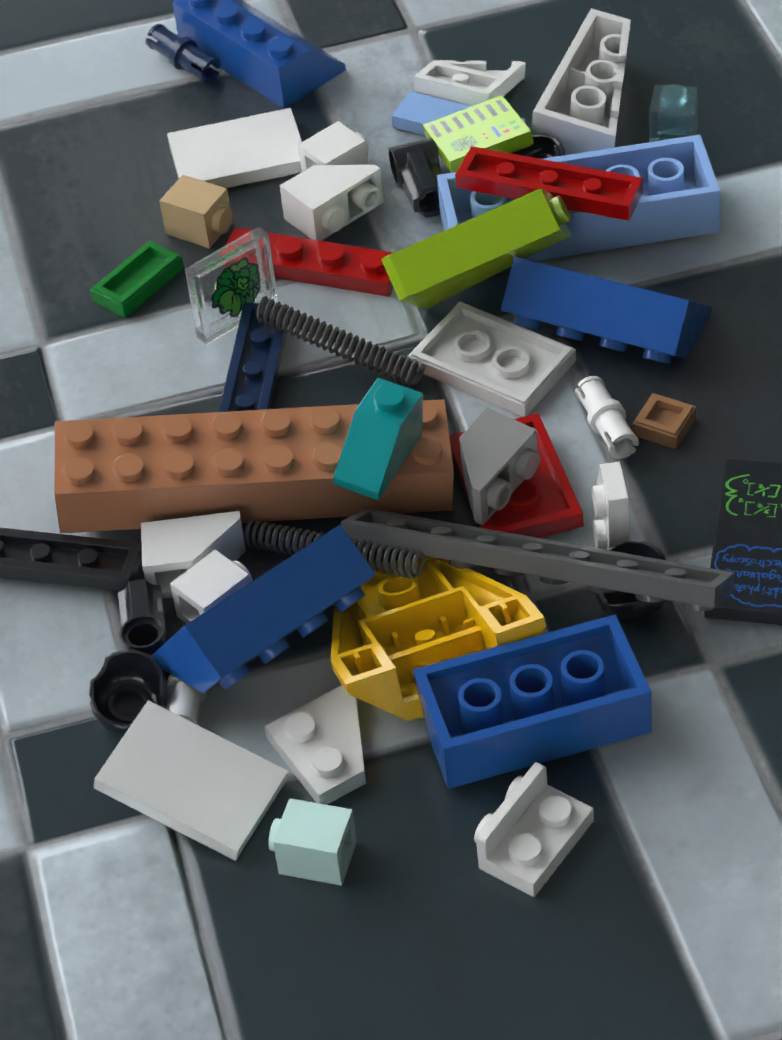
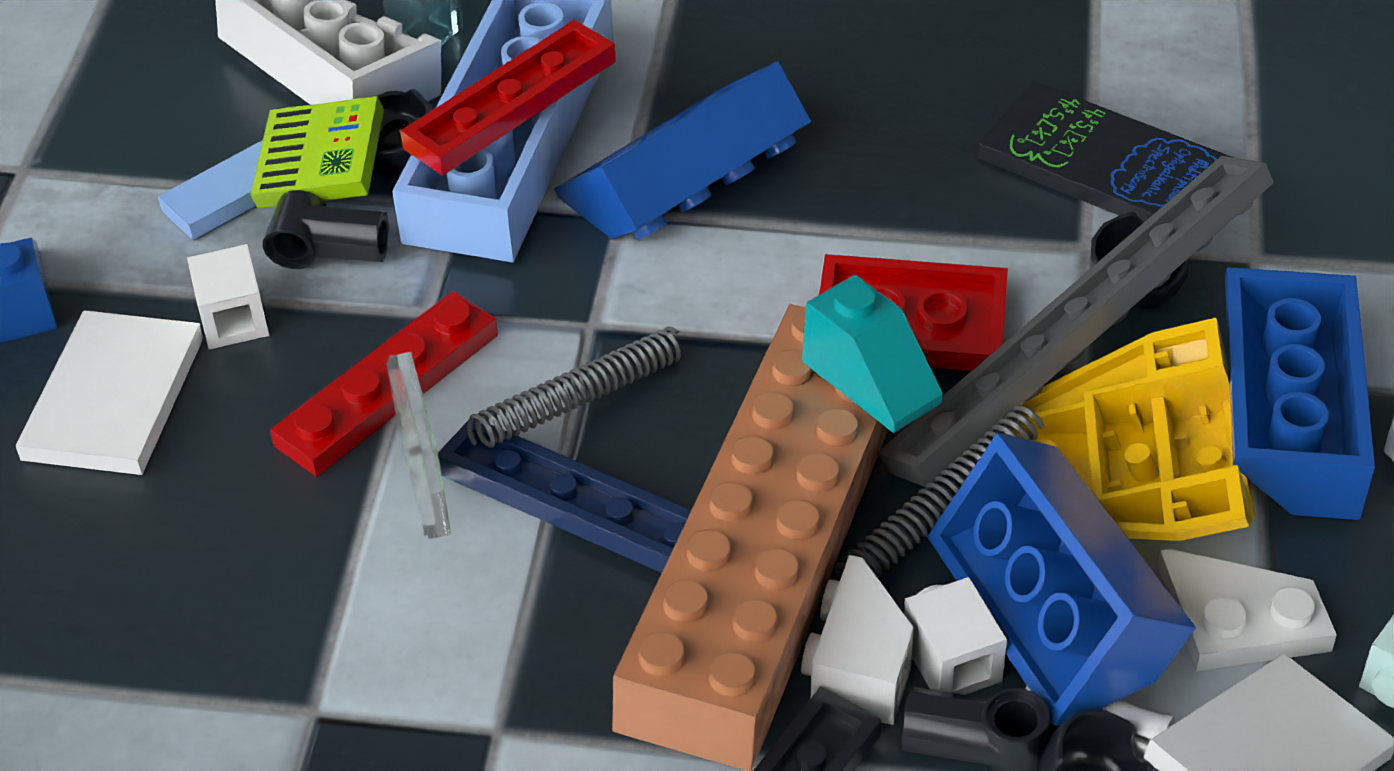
camera: 70 degrees left, 0 degrees up
green tile [90,240,184,318] -> none
tan brick [159,175,233,248] -> none
white slope [280,165,384,241] -> none
lime slope [381,188,571,310] -> none
white tile [408,302,576,417] -> none
white wing [414,60,525,106] -> none
light grey slope [459,408,540,525] -> none
white pin [575,376,639,459] -> none
white wing [592,461,629,550] -> none
medium nougat tile [632,393,696,450] -> none

